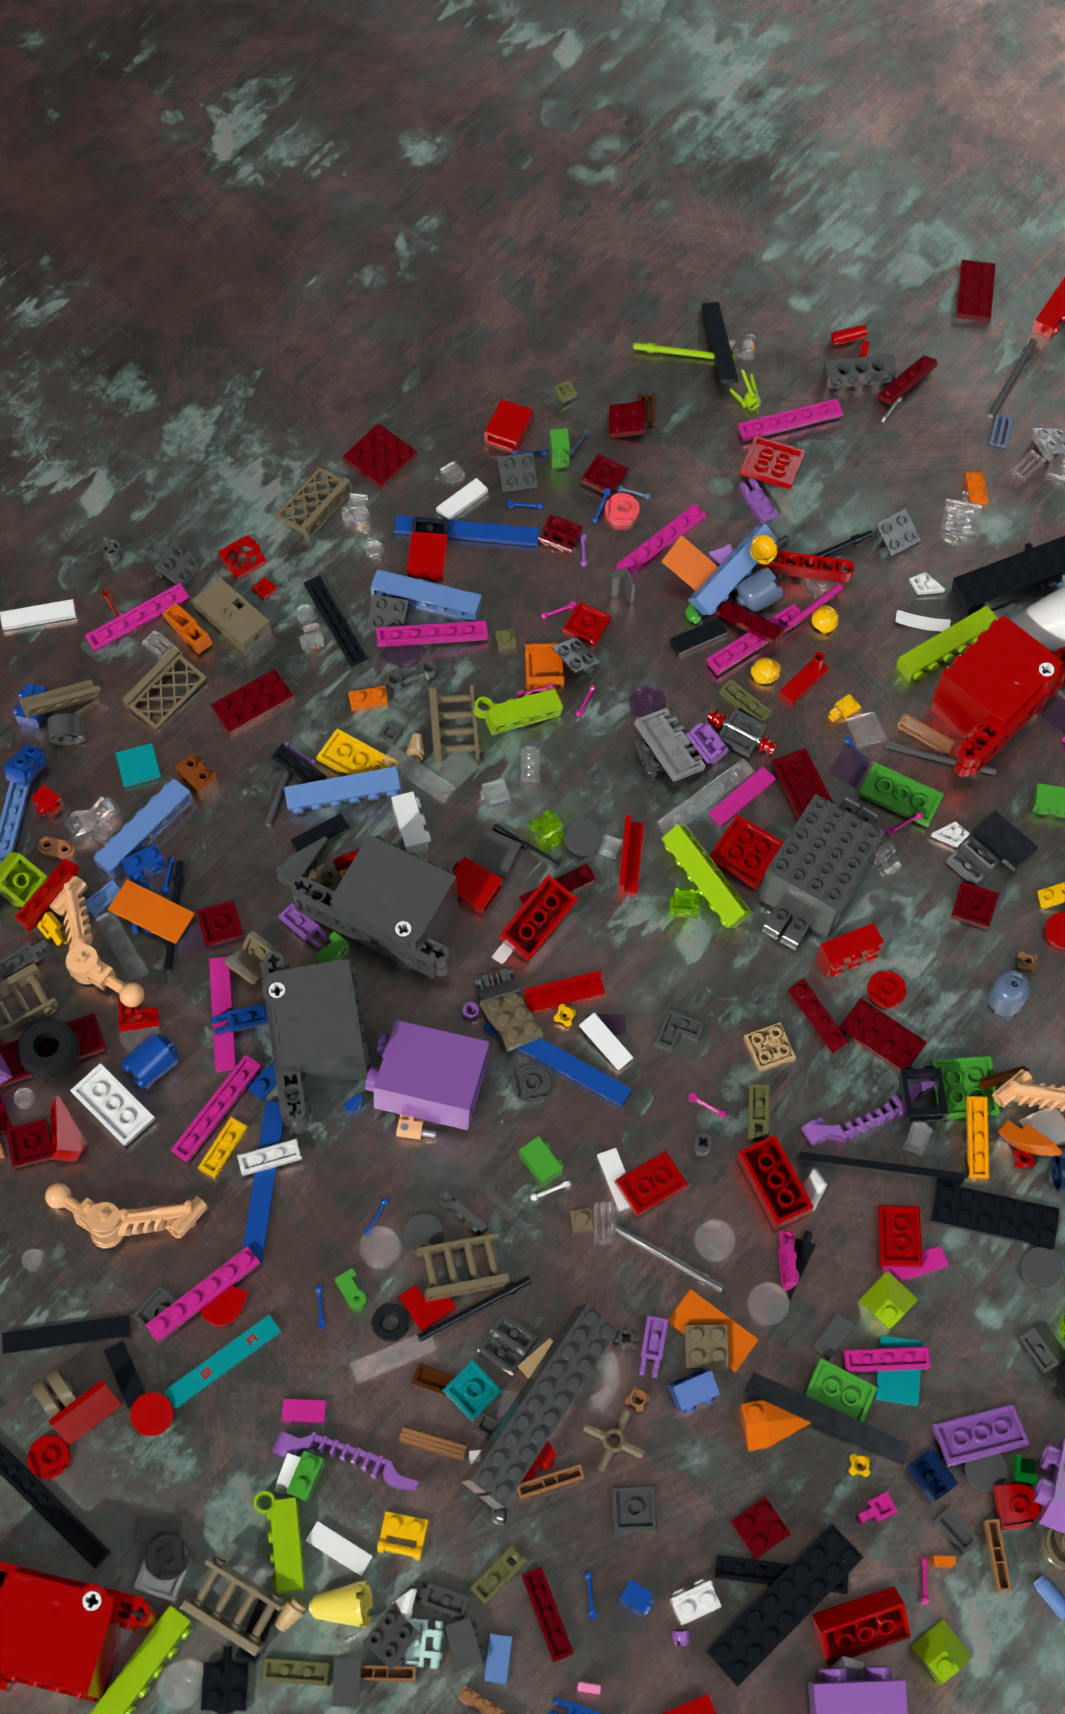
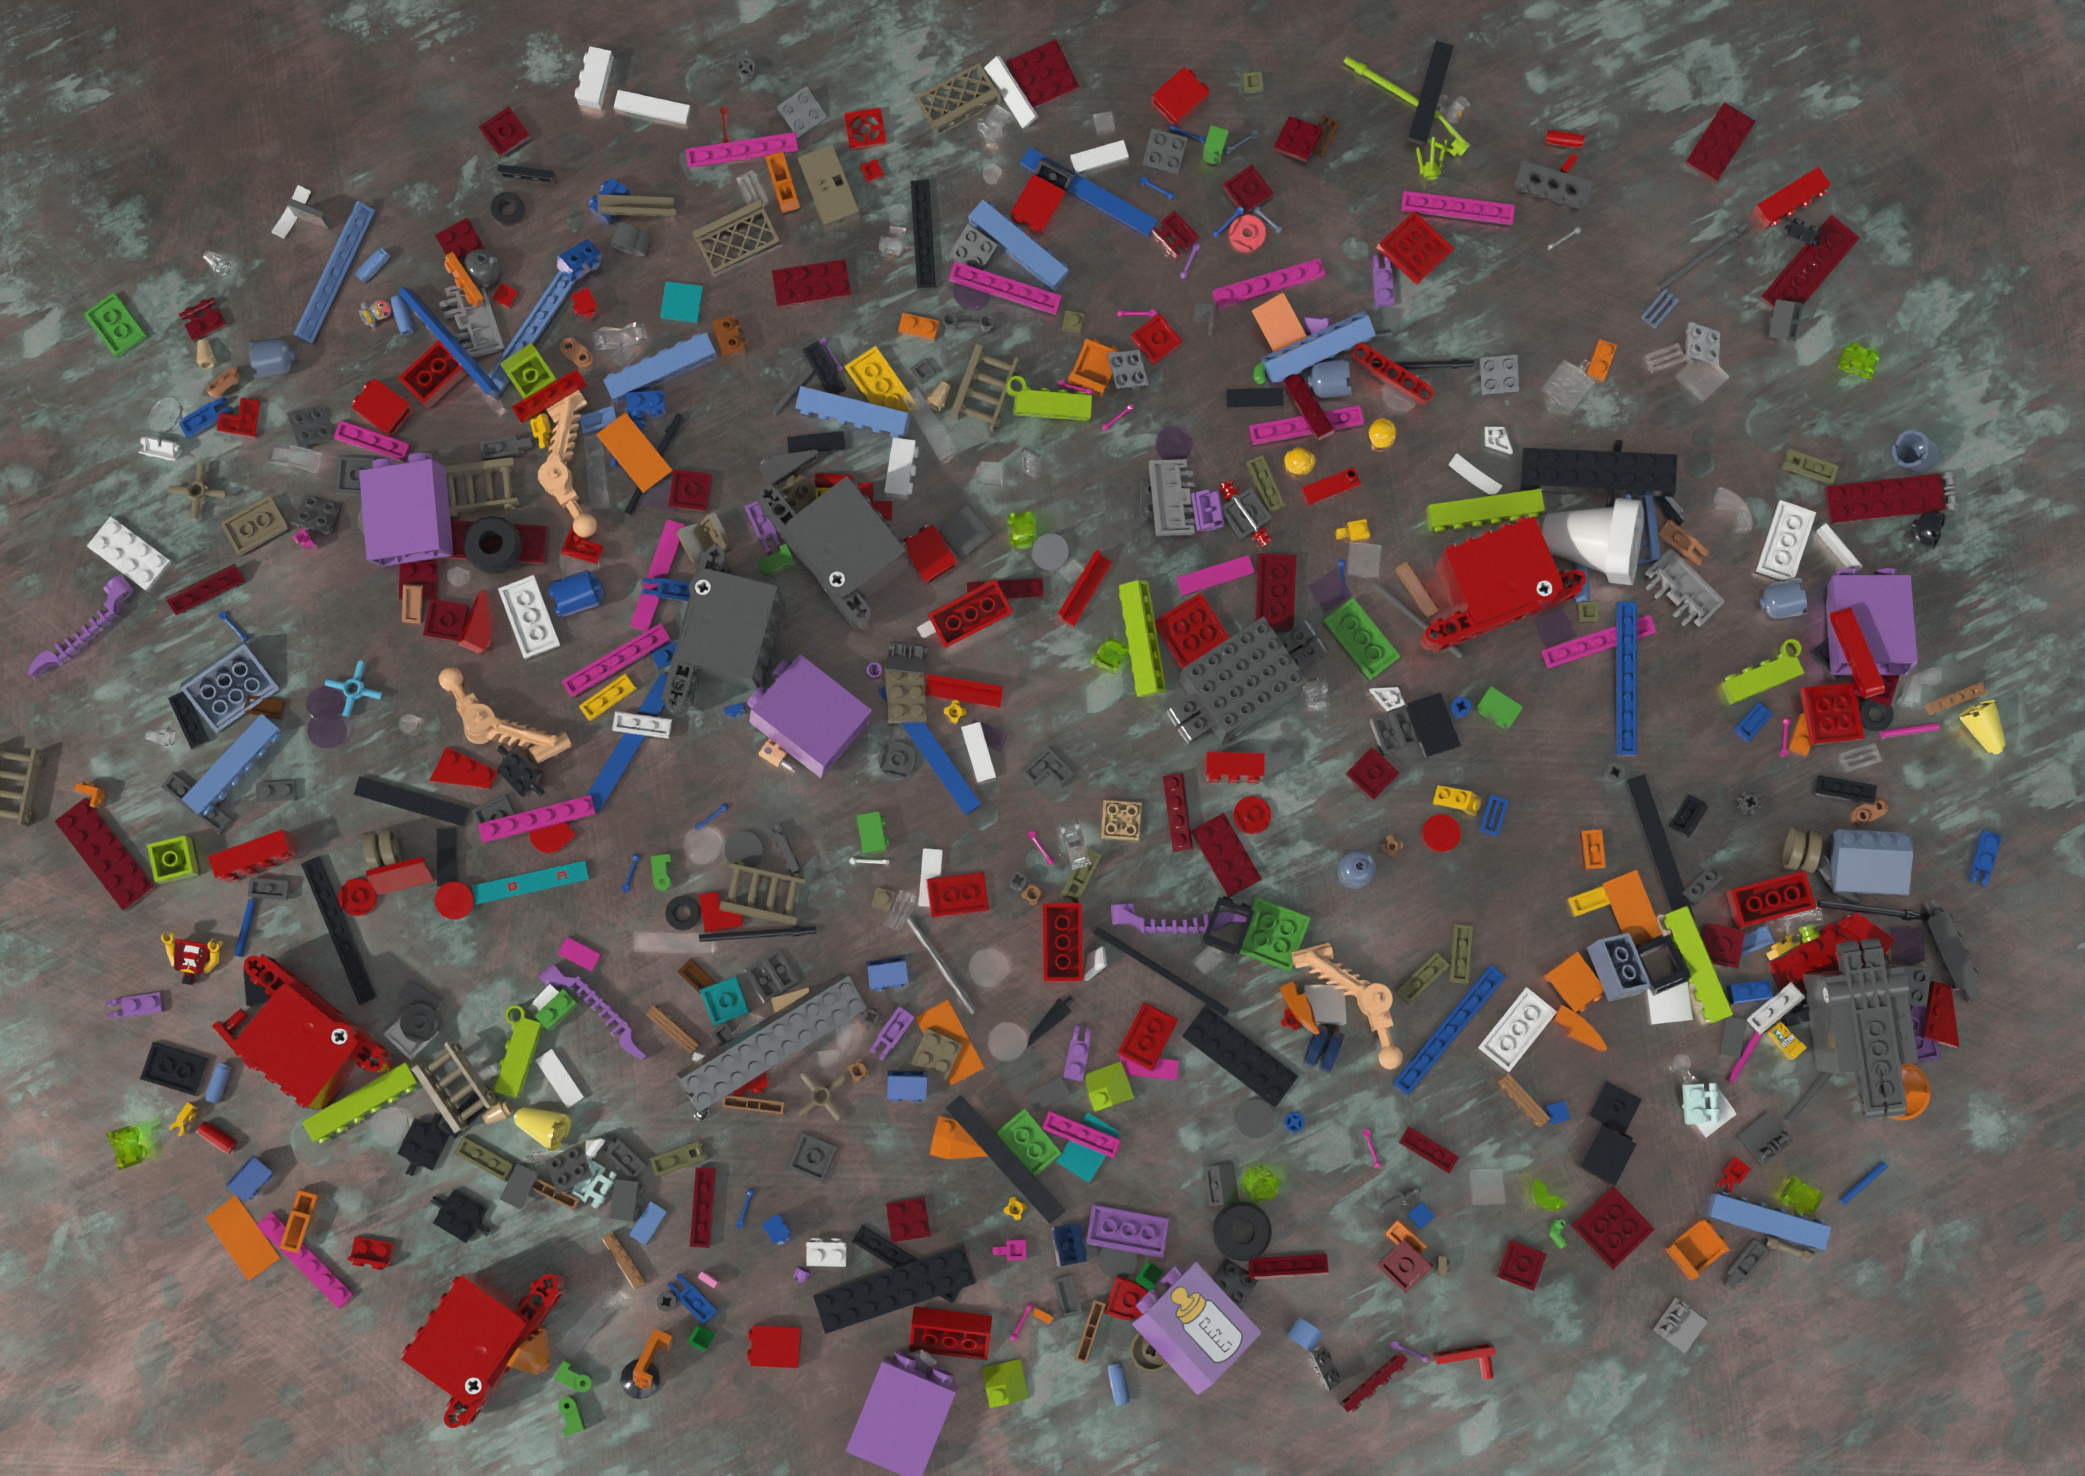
camera: 25 degrees right, 15 degrees up
blue hinge [161,857,175,895] -> none
yellow plate [377,1511,428,1561] -> none
black bar [493,823,560,868] -> none
clear tile [656,758,755,835] -> none
yellow hair [749,535,778,565] -> none
dark pink hinge [778,1230,799,1290] -> none
dark pink bar [787,583,843,629] -> none
dark red plate [877,355,938,405] -> none
dark pink hinge [886,812,923,836] -> none
light orange tile [966,1096,989,1179] -> none
reddish brown axle [978,1066,1029,1090] -> none
none -> red wing [429,747,499,789]
none -> black plate [496,744,545,797]
none -> brick [866,956,909,991]
none -> white tile [984,56,1038,128]
none -> medium nougat plate [1021,883,1044,906]
none -> clear brick [1058,817,1091,870]
none -> medium lavender hinge [1063,1024,1092,1081]
none -> lime plant [1427,115,1470,156]
none -> blue wheel [1450,697,1471,718]

